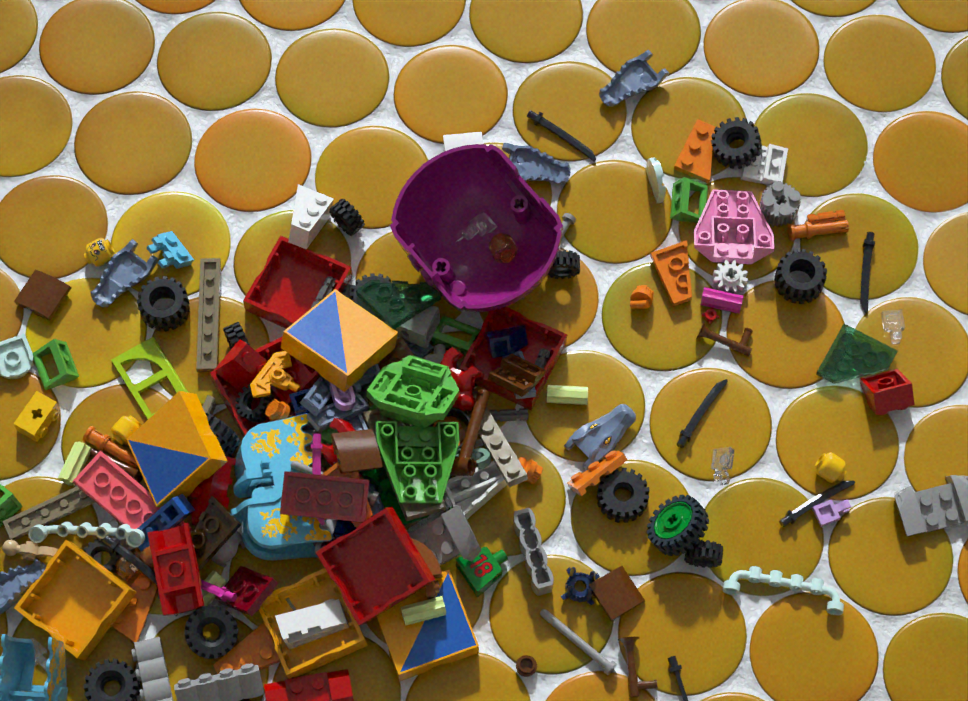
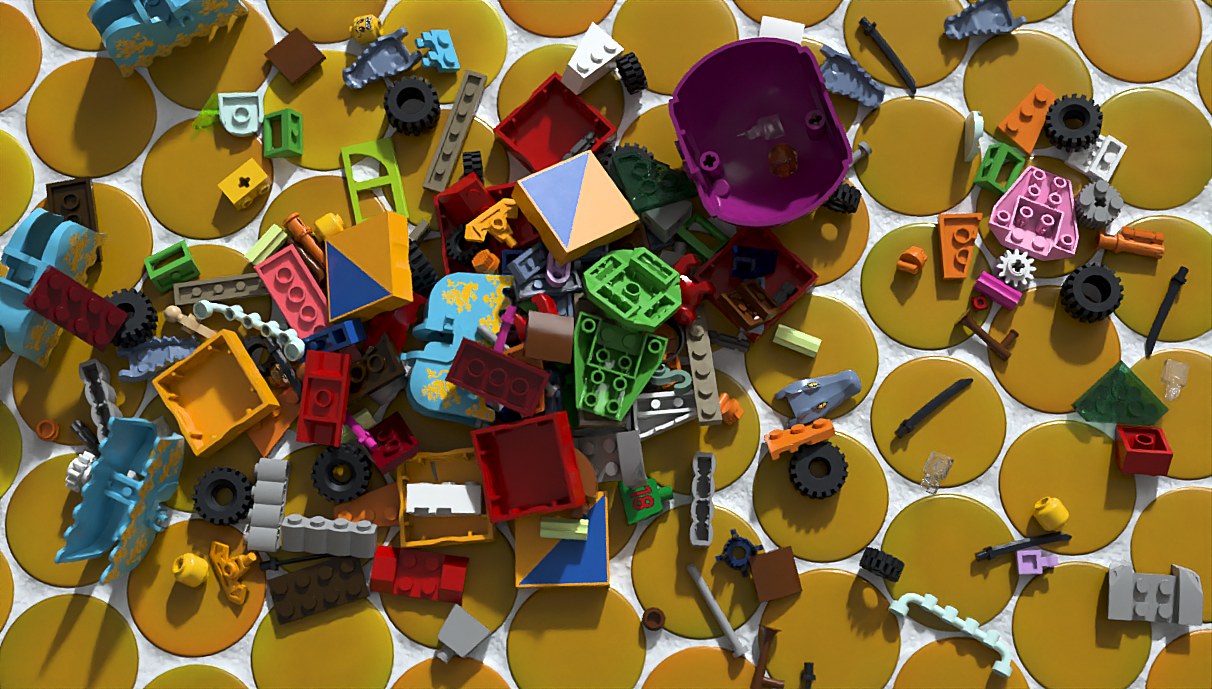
camera: 20 degrees right, 10 degrees up
reddish brown piece [450,389,490,476] -> none
black wheel [647,495,709,556] -> none

